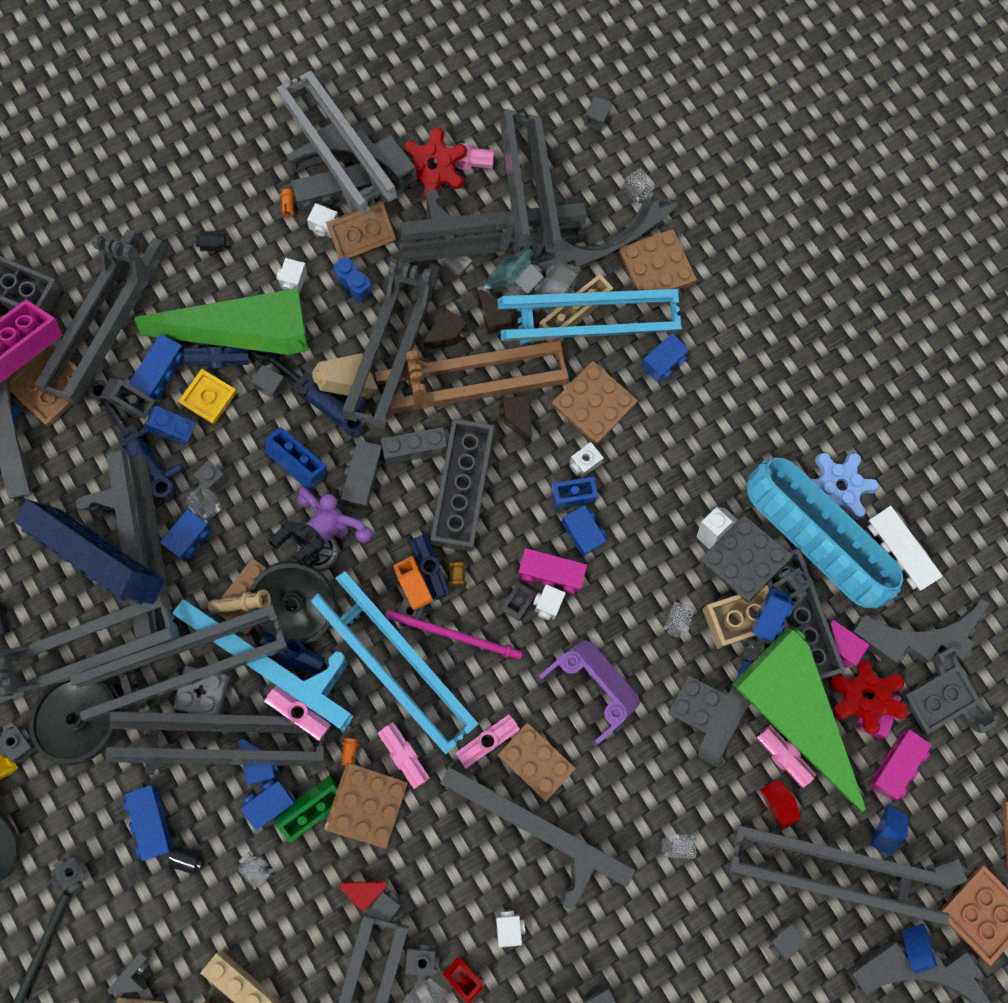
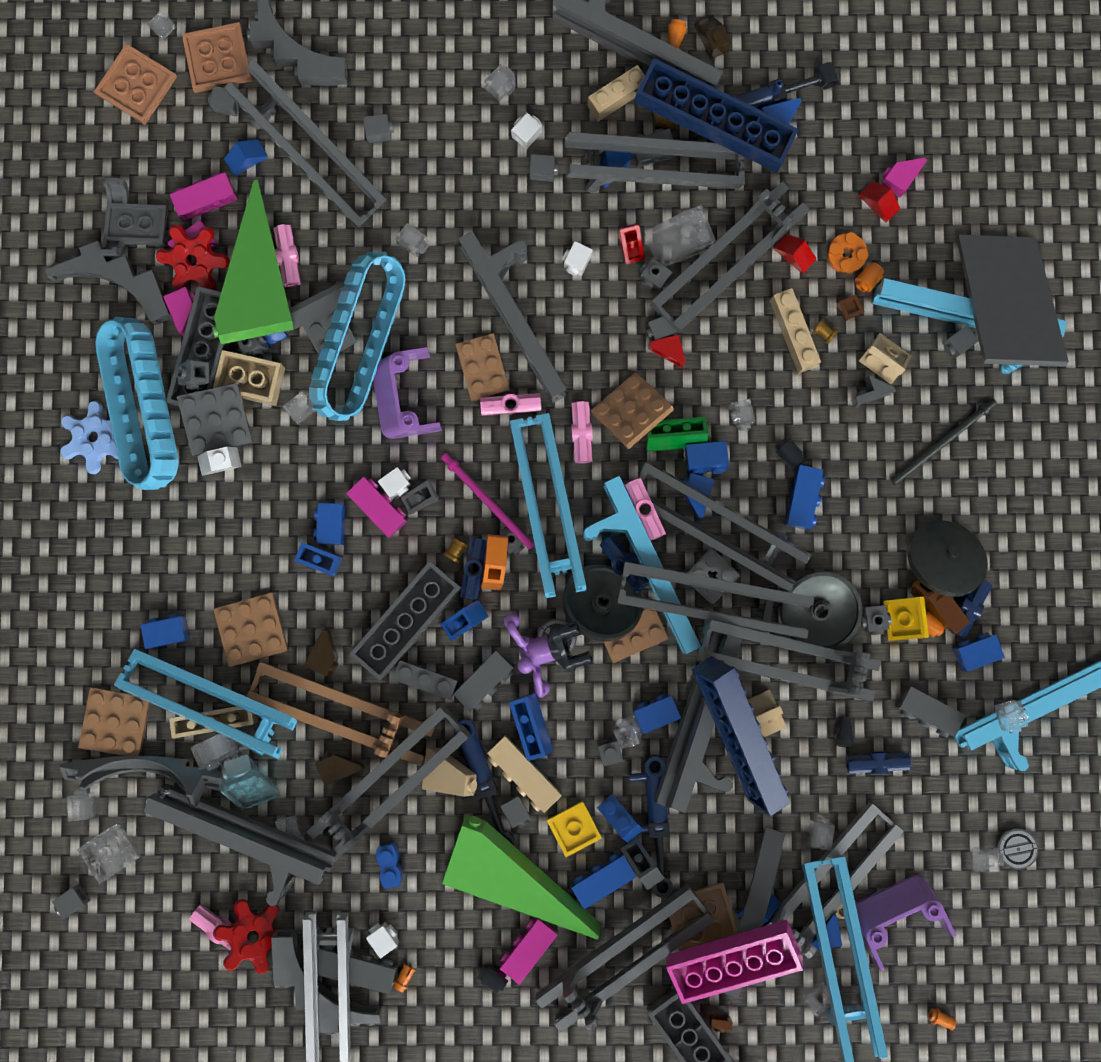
camera: 140 degrees left, 10 degrees up
dark grey brick [49,857,86,895] -> none
dark blue piece [184,345,249,368] -> none
tan pin [208,590,271,614] -> none
white brick [277,258,307,293] -> none
medium nougat plate [325,201,396,260] -> none
orange pin [340,738,359,766] -> none
dark brown slope [478,290,515,335] -> none
dark grey piece [499,109,562,257] -> none
white brick [569,442,604,478] -> none
blue brick [752,587,794,642] -> none
red slope [759,779,801,830] -> none
white slope [867,506,943,591] -> none
blue slope [902,923,938,974] -> none
none -> clear brick [77,823,141,884]
none -> medium azure piece [309,252,405,421]
none -> blue slope [441,600,489,641]
none -> tan brick [487,735,562,813]
none -> dark pink brick [500,918,558,985]
none -> tan bracket [747,690,787,737]

